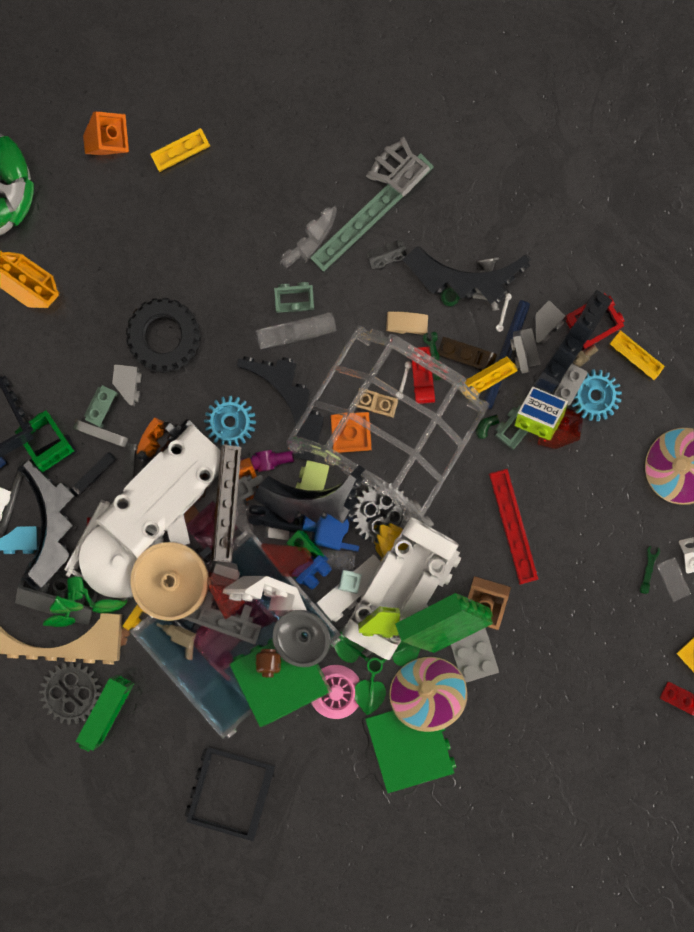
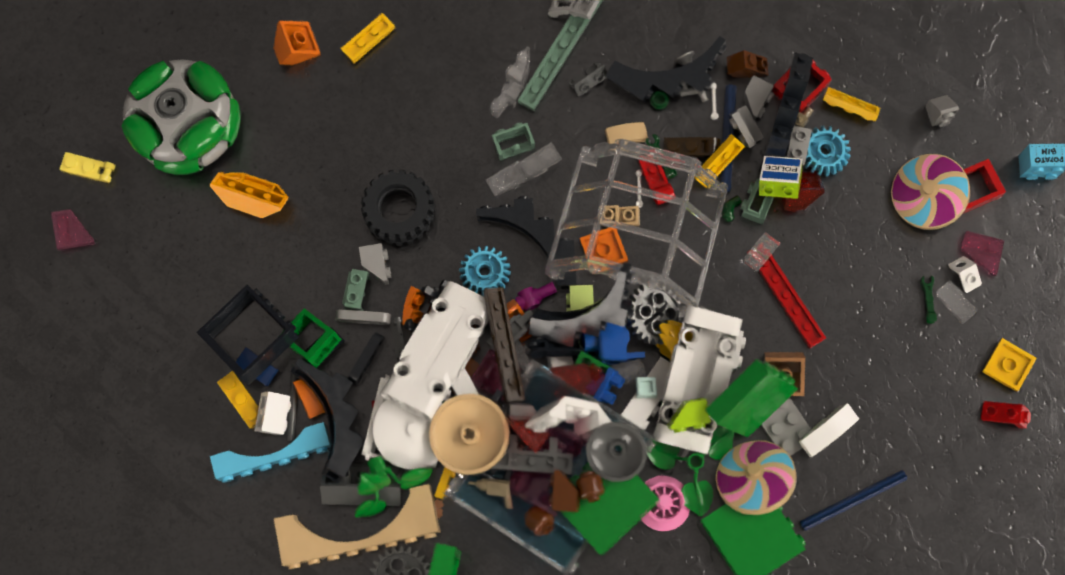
camera: 10 degrees left, 10 degrees down
none -> orange slope [293,379,325,419]
none -> reddish brown head [525,506,554,536]
none -> reddish brown slope [549,469,580,512]
none -> reddish brown slope [726,50,769,78]
none -> clear slope [742,232,781,272]
none -> white slope [799,403,859,457]
none -> dark blue axle [800,470,908,531]

